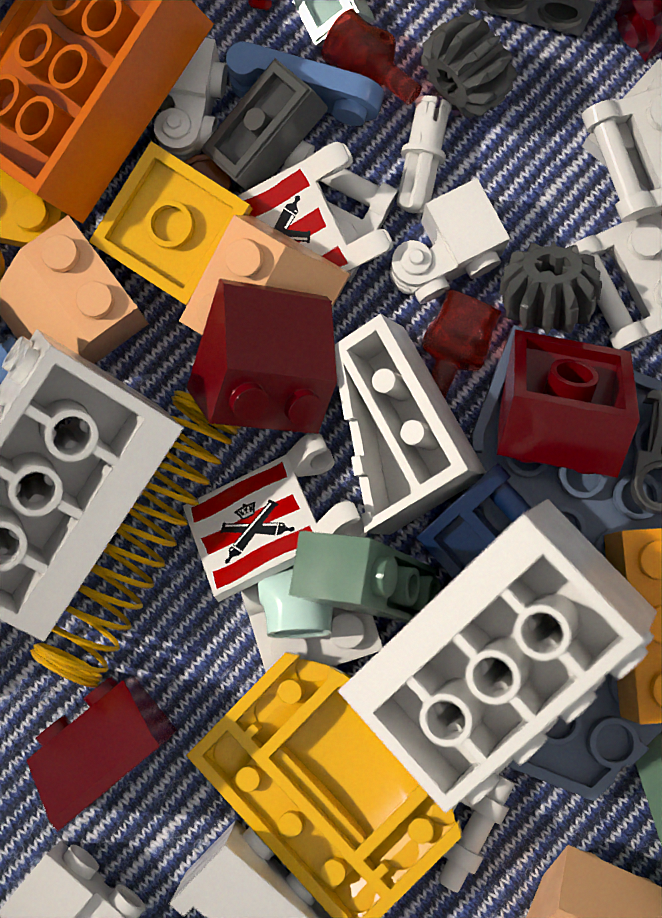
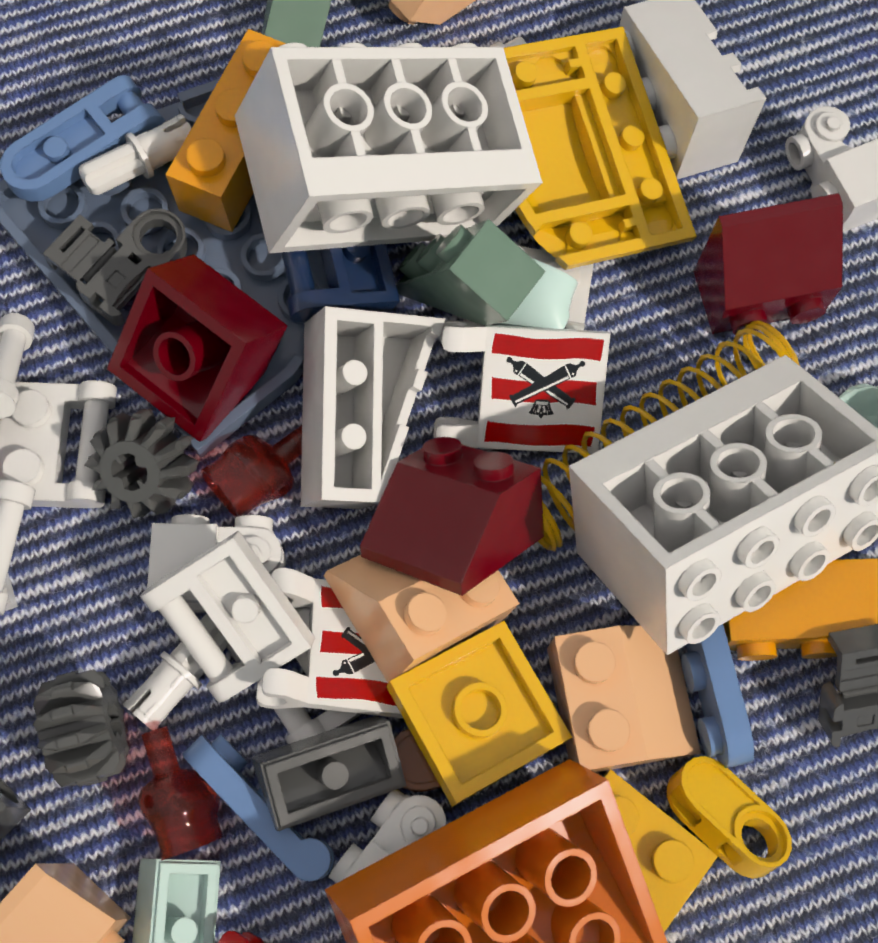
camera: 155 degrees left, 10 degrees down
none -> white plate [140,530,315,703]

